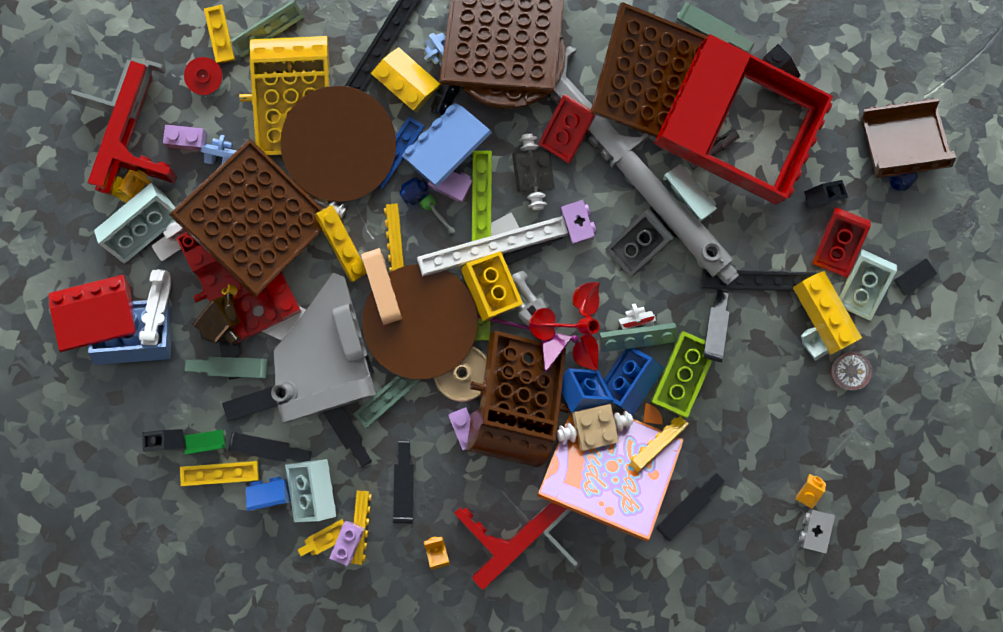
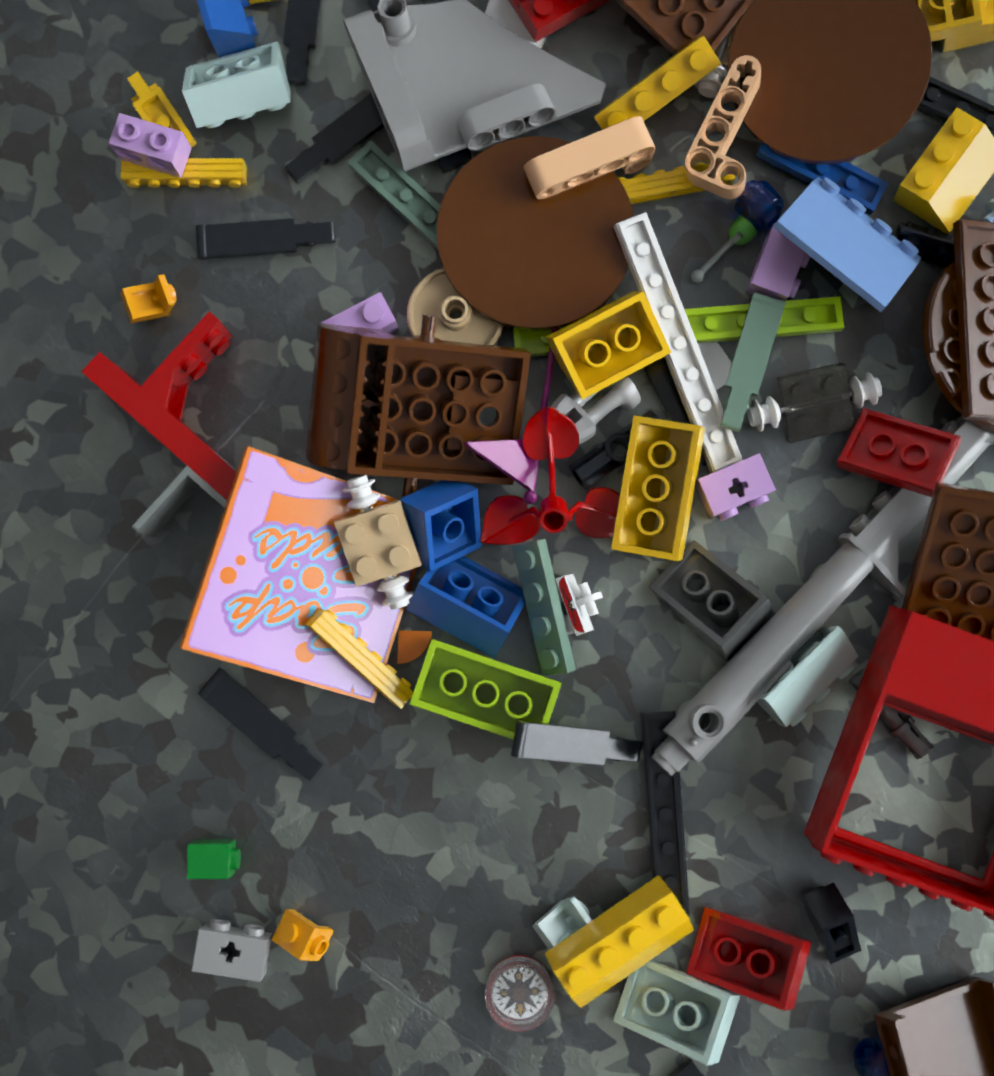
camera: 85 degrees right, 0 degrees up
none -> green brick [187,839,241,879]
none -> black piece [569,410,661,490]
none -> yellow slope [611,415,705,561]
none -> light nougat beam [685,55,761,199]
none -> sand green piece [720,292,786,432]

